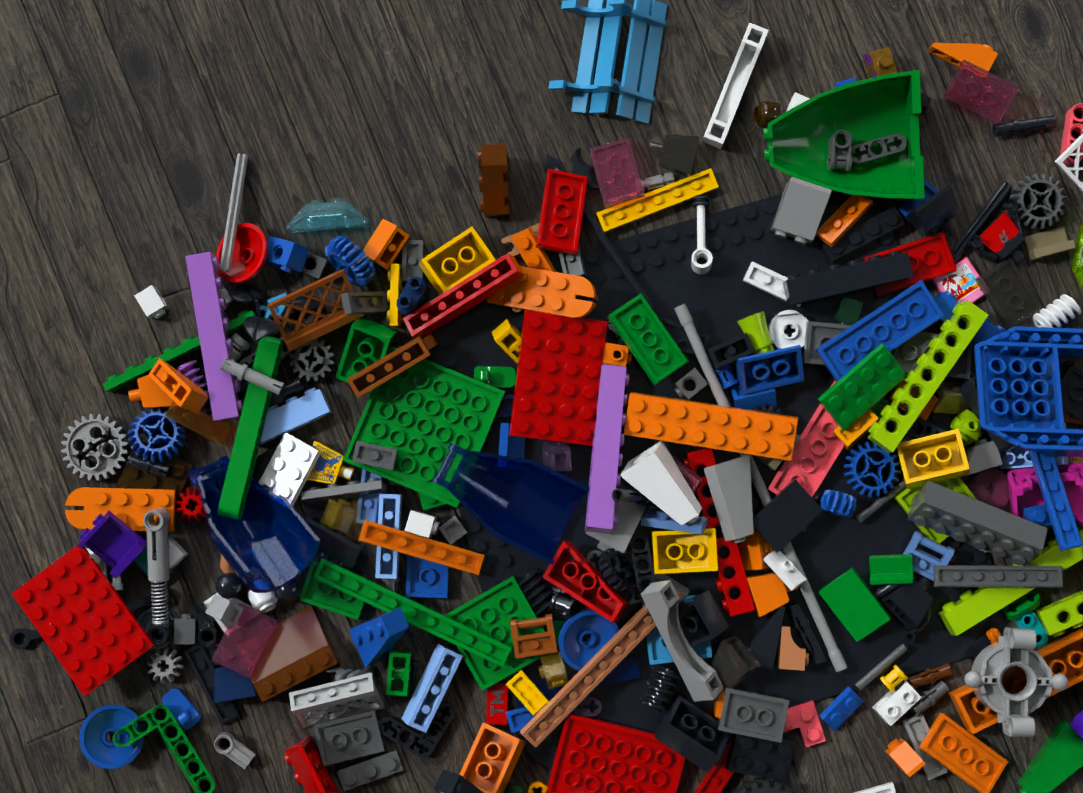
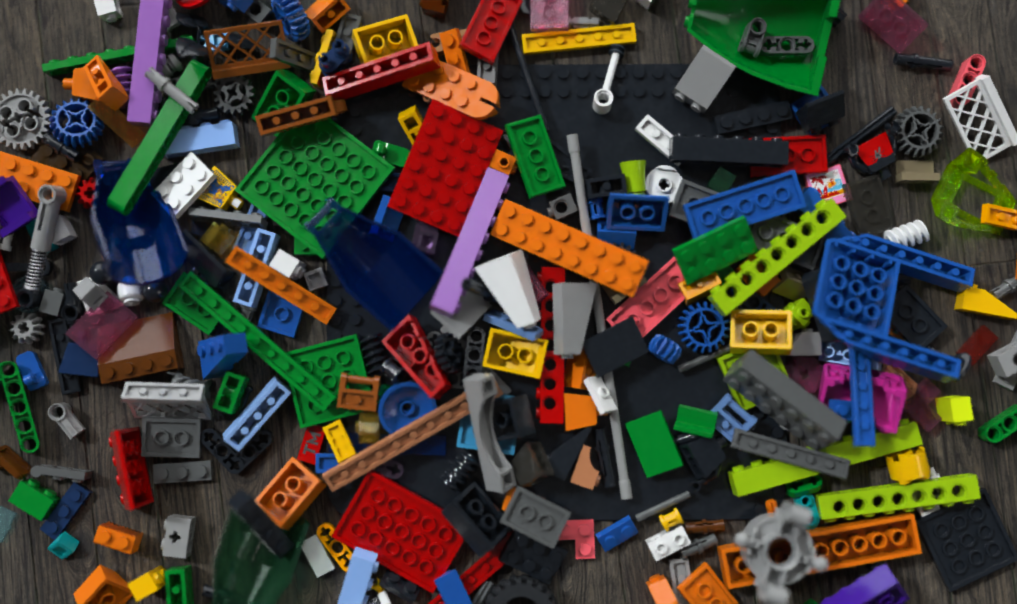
camera: 10 degrees right, 0 degrees up
dark grey plate [352,441,399,471] -> none
orange plate [816,195,873,247] -> none

